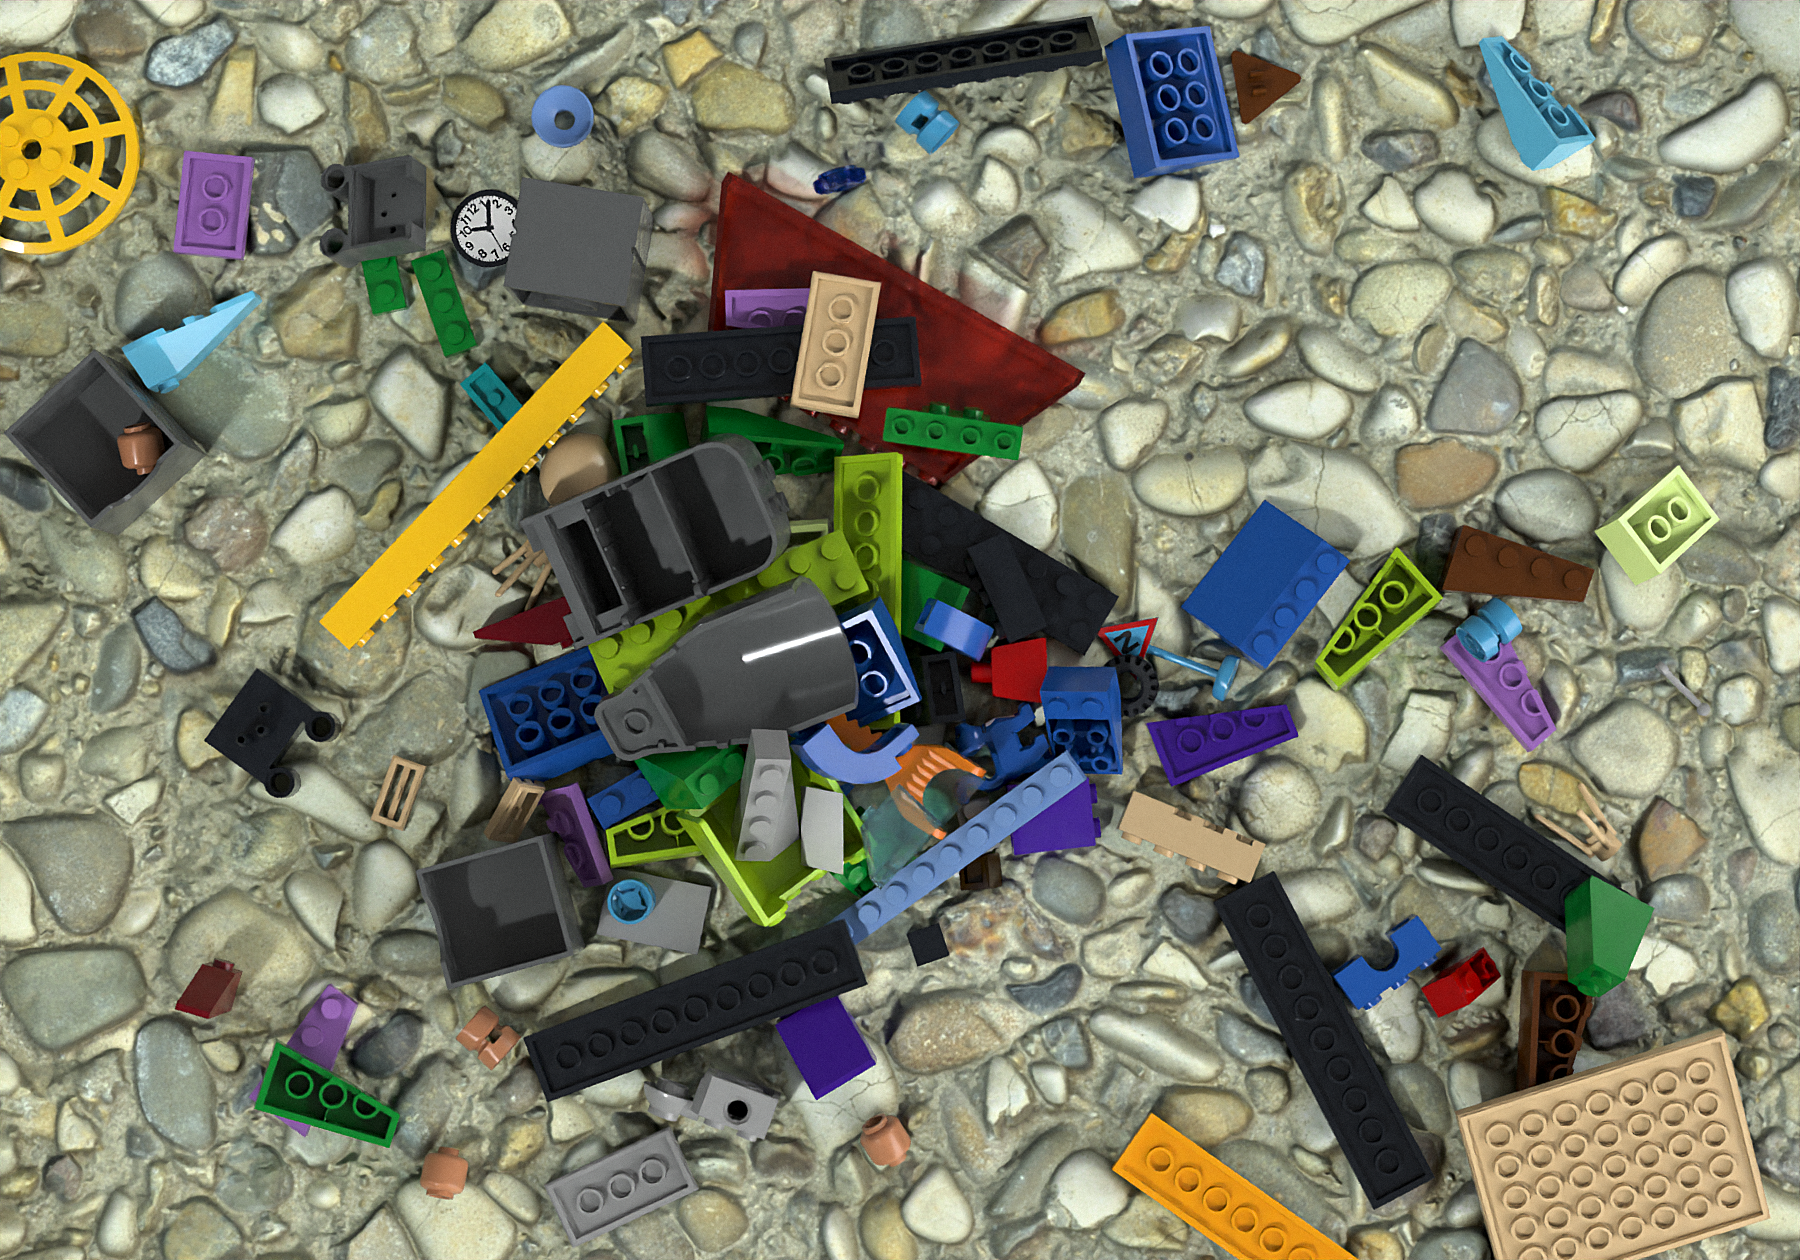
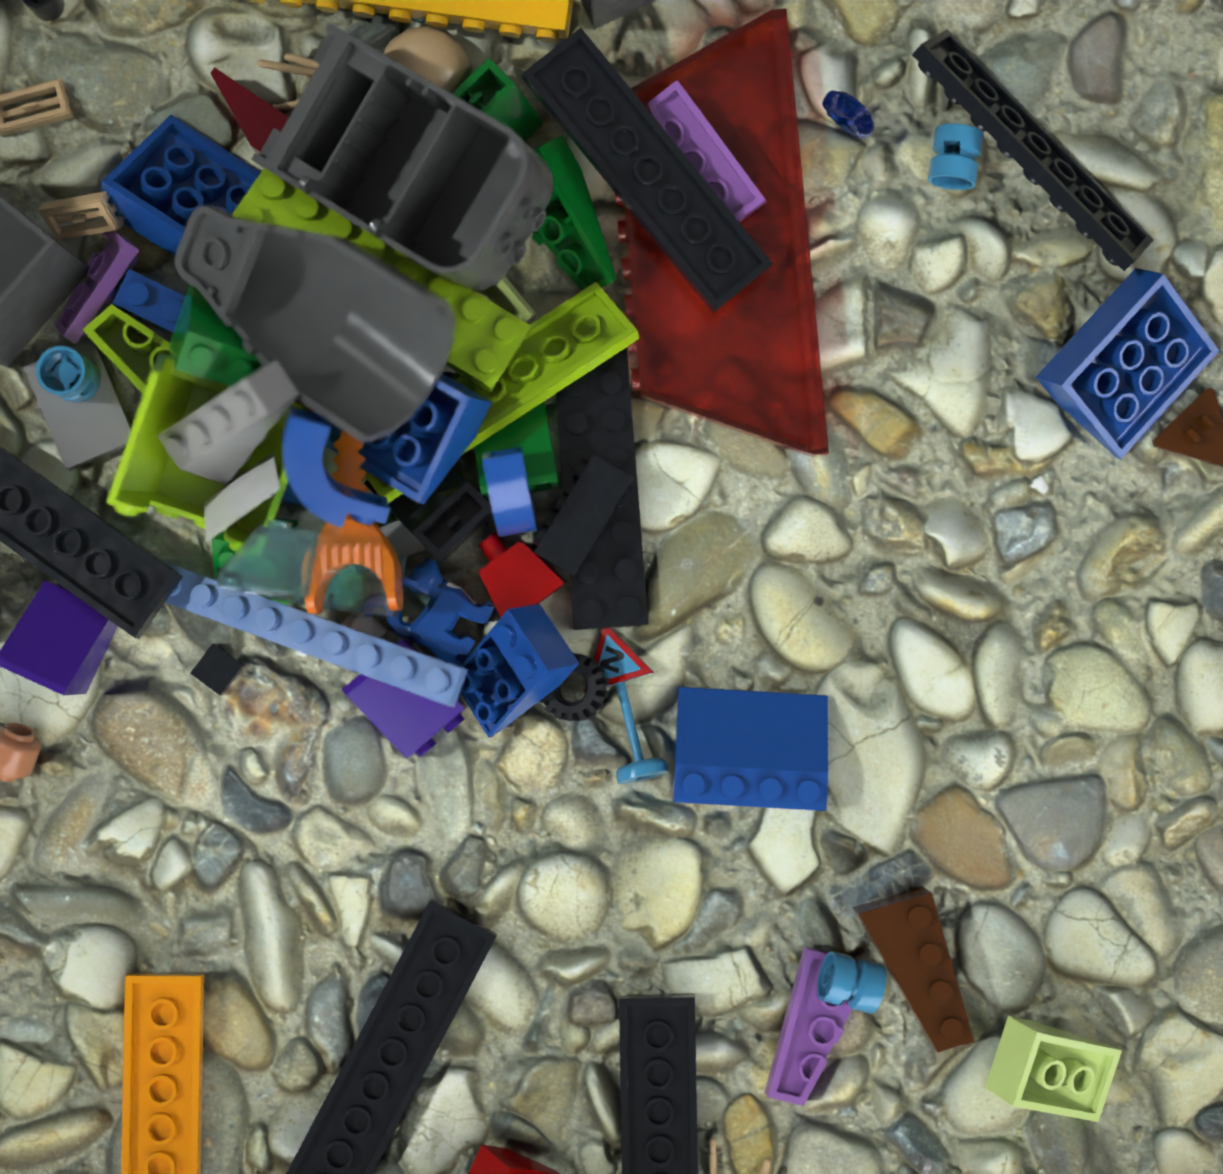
camera: 50 degrees right, 0 degrees up
tan tile [790,271,881,418] -> none
green bracket [883,402,1023,460] -> none
dark brown slope [959,853,1002,891] -> none
tan wedge [1116,791,1266,885] -> none
dark purple wing [1145,704,1299,787] -> none
lime wedge [1313,547,1443,692] -> none
blue arch [1330,914,1442,1010] -> none

